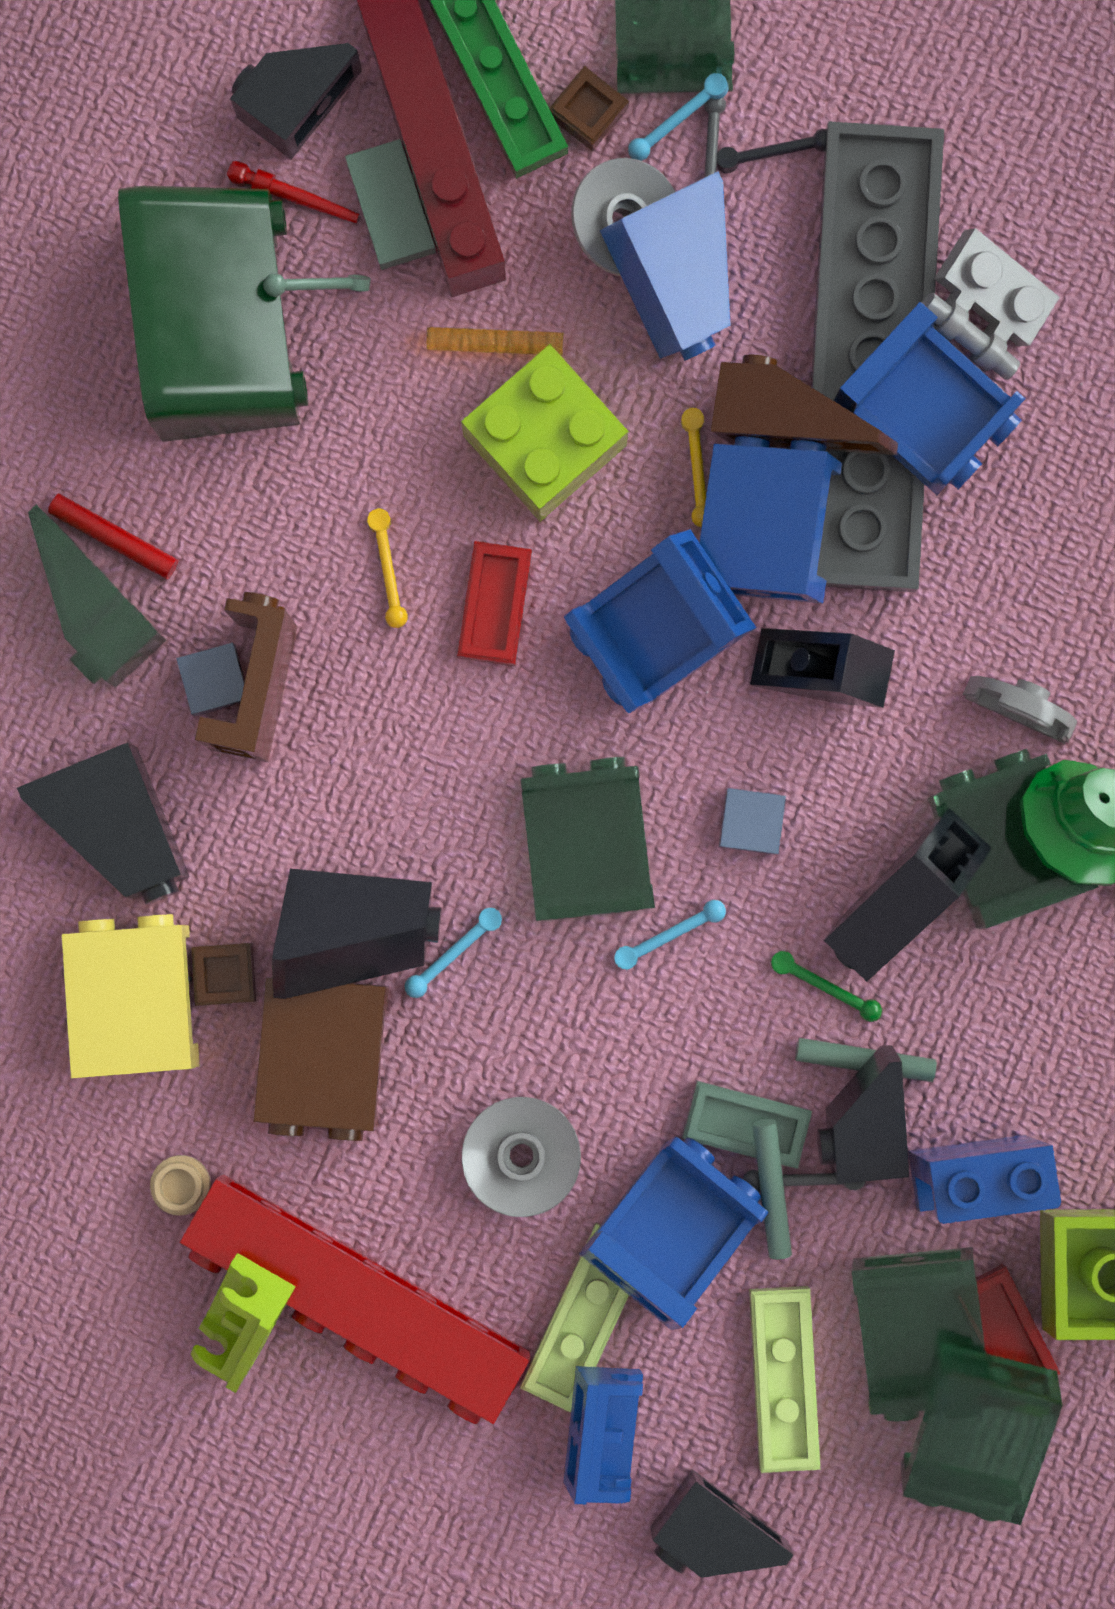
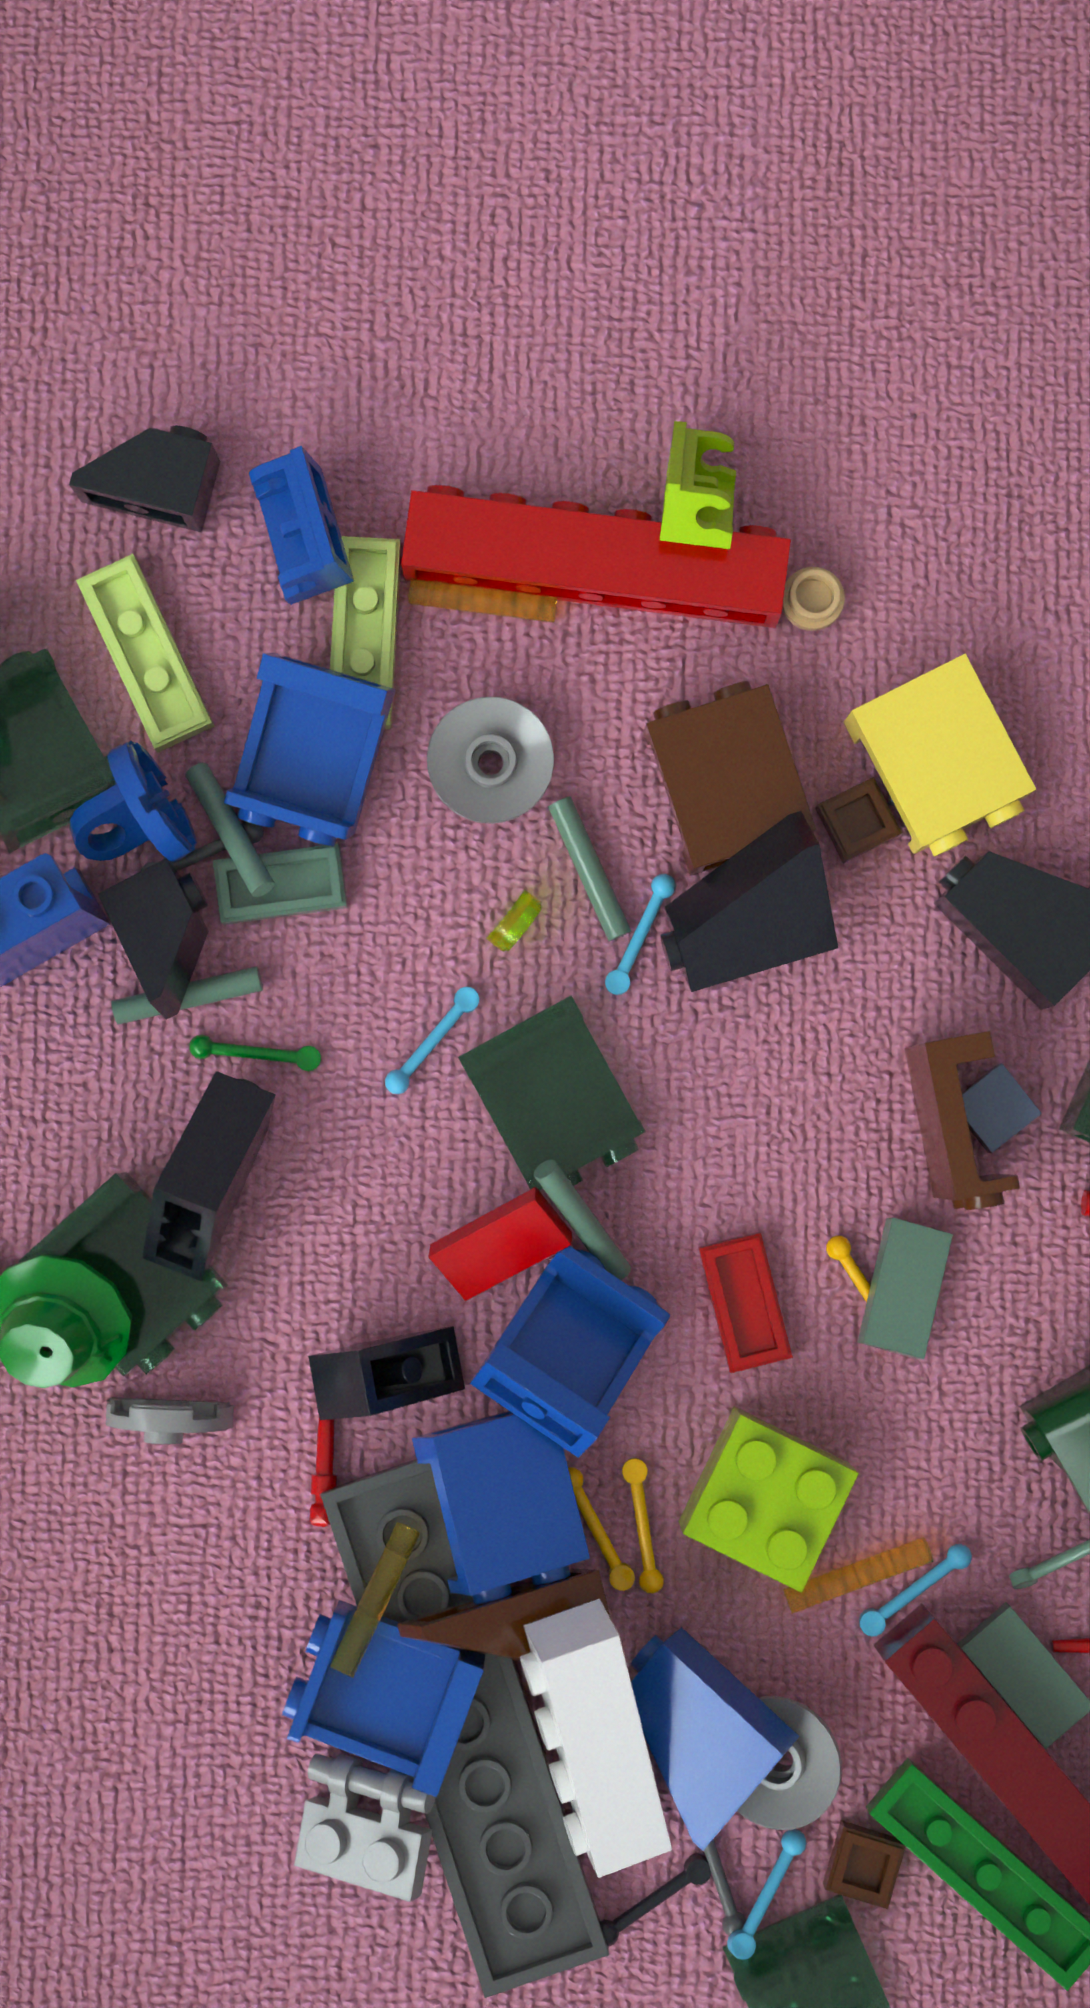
camera: 160 degrees right, 0 degrees up
sand blue tile [719,788,786,855] -> none
none -> blue tile [70,741,197,863]
none -> red piece [310,1419,337,1527]
none -> clear yellow piece [329,1522,420,1678]
none -> clear yellow piece [408,579,558,623]
none -> red tile [428,1187,572,1301]
none -> clear neon green tile [485,888,542,952]
none -> white brick [520,1599,672,1878]
none -> sand green piece [534,1159,631,1280]
none -> sand green piece [548,797,631,942]
none -> yellow hinge [622,1458,664,1594]
none -> sand green tile [857,1217,953,1359]
none -> medium azure hinge [859,1544,972,1637]

